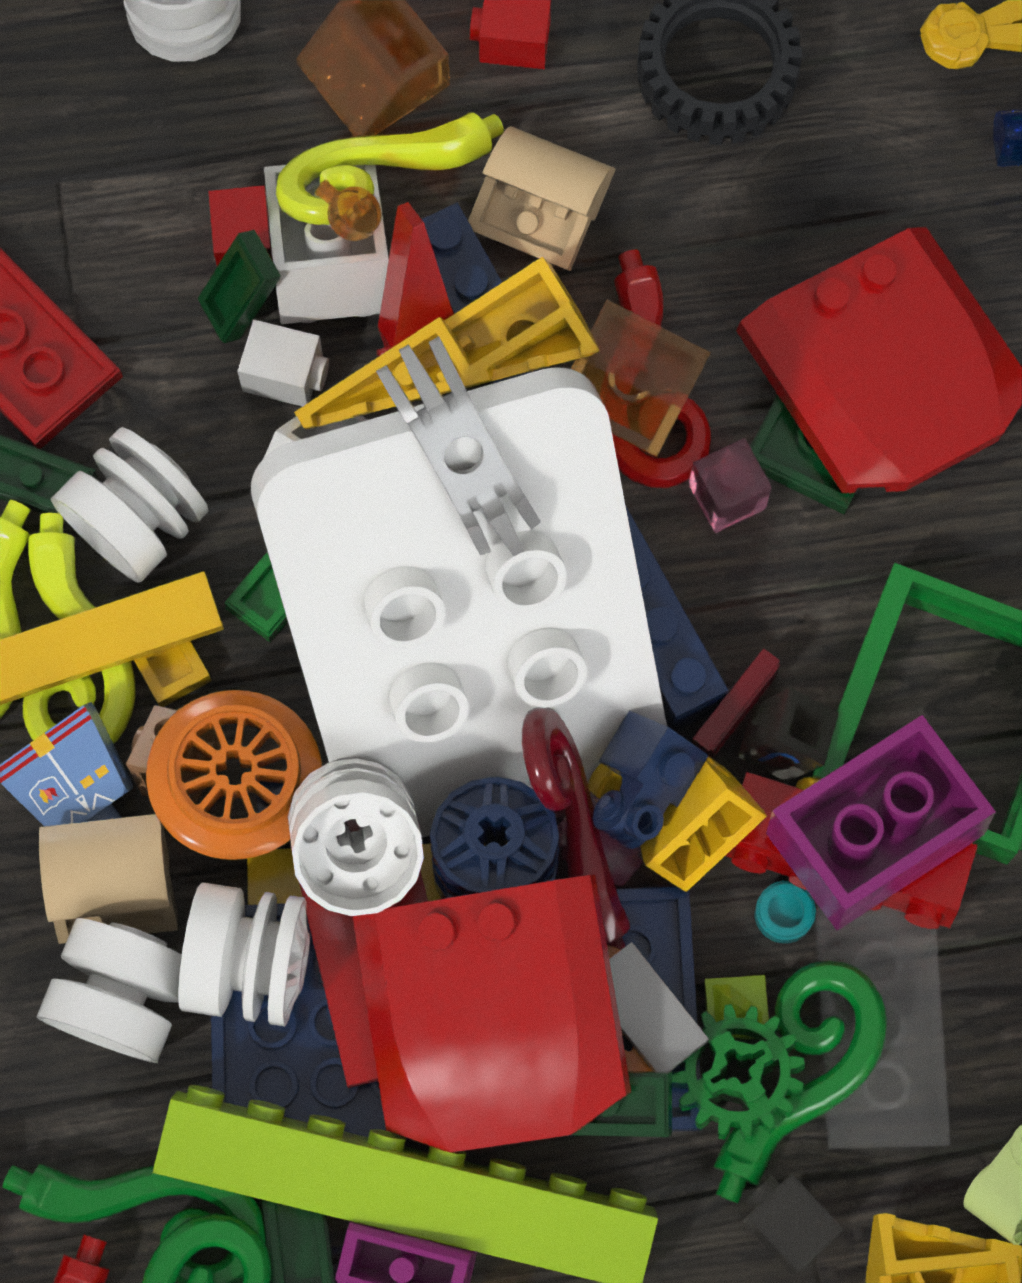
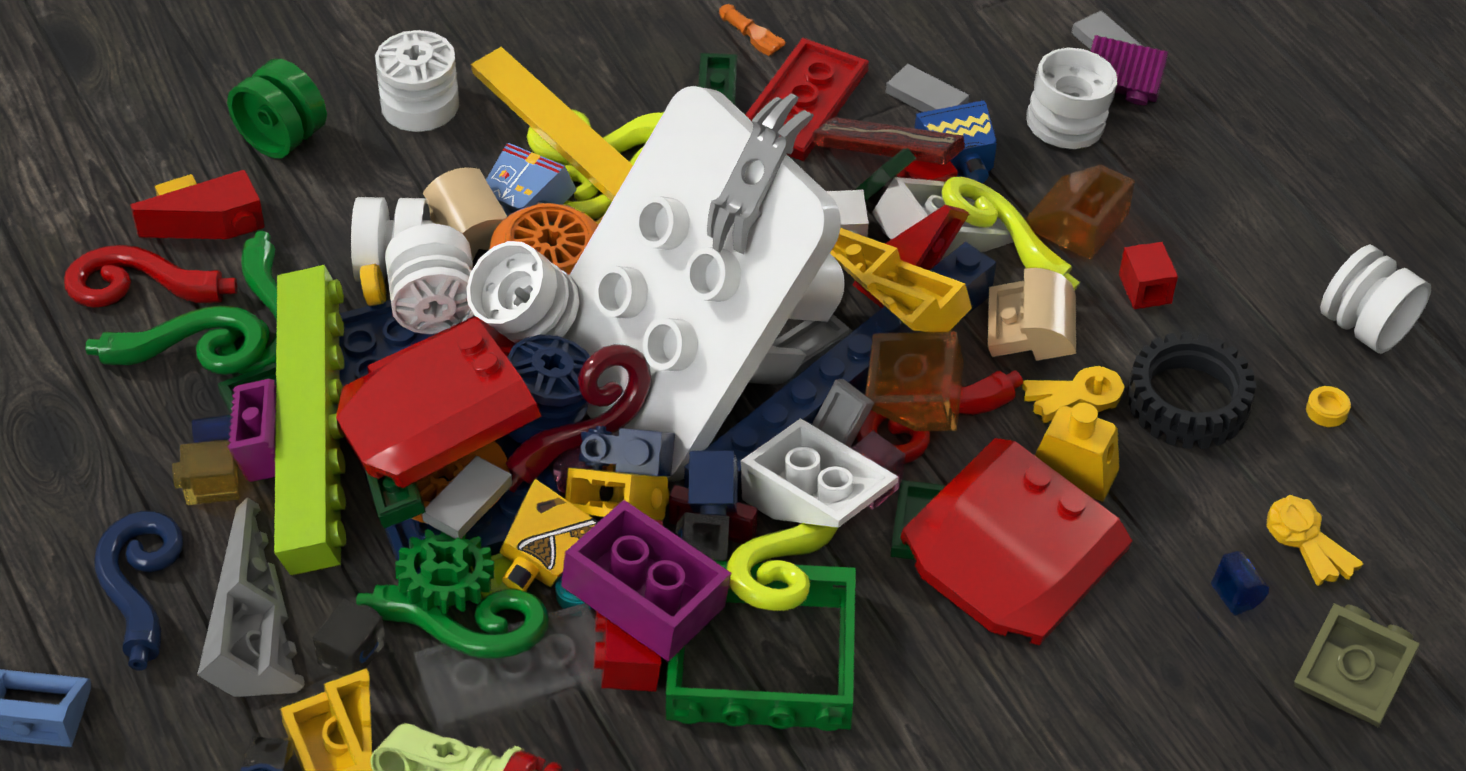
camera: 70 degrees right, 25 degrees down
clear orange piece [314,179,382,241] -> none
none -> yellow tile [360,264,386,306]
none -> yellow torso [499,479,598,591]
none -> dark blue brick [688,451,738,519]
none -> neon yellow plant [727,523,838,611]
none -> white slope [741,418,898,528]
none -> light grey tile [812,379,875,448]
none -> clear red tile [813,117,965,165]
none -> light grey tile [886,64,969,112]
none -> blue torso [914,100,996,183]
none -> yellow piece [1022,366,1125,423]
none -> yellow torso [1035,403,1119,502]

